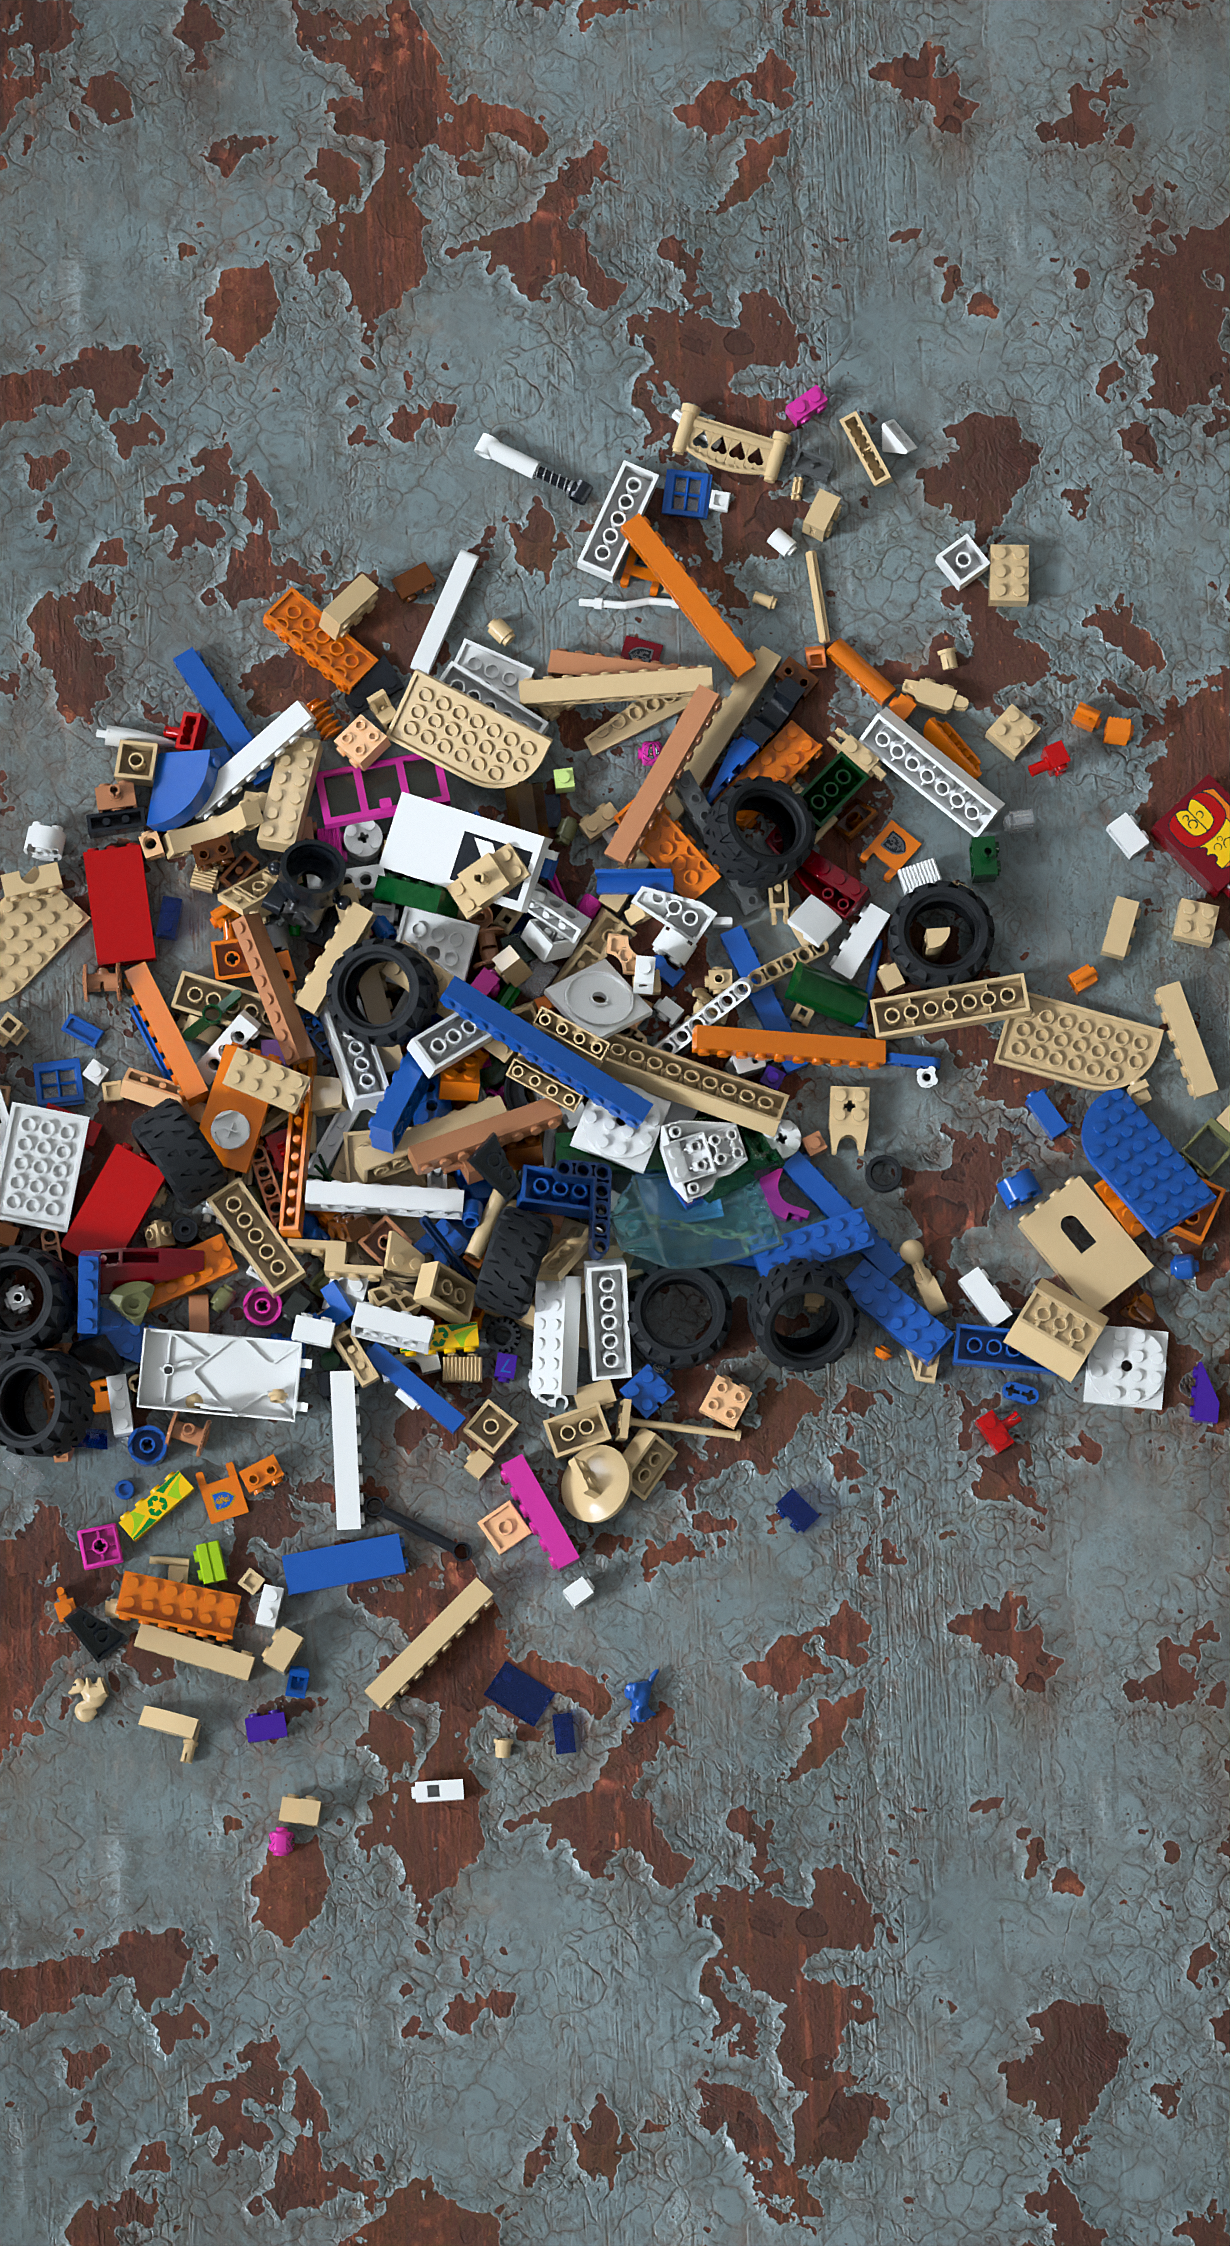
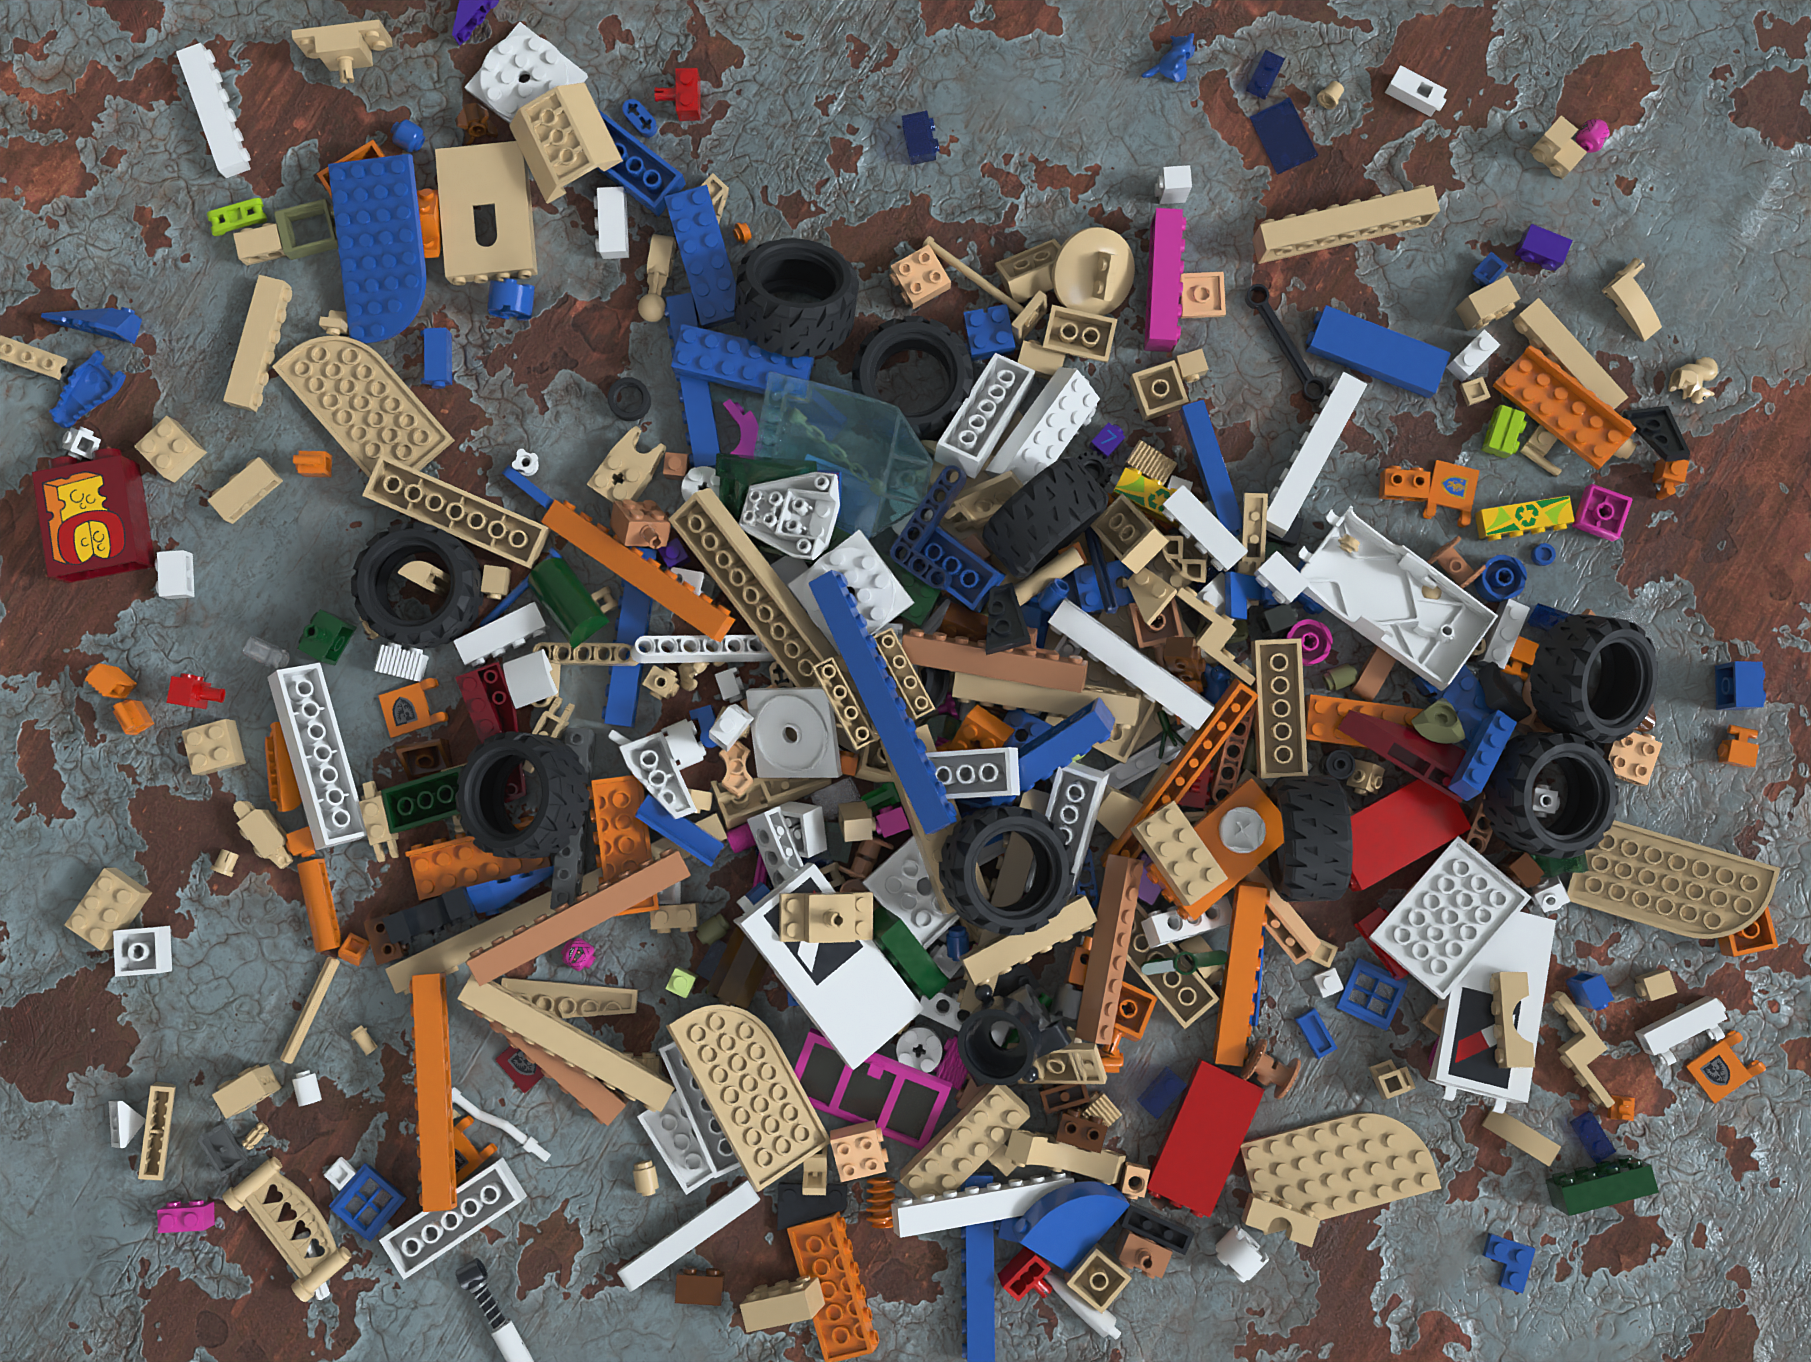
camera: 140 degrees left, 5 degrees up
none -> nougat brick [609,499,671,549]

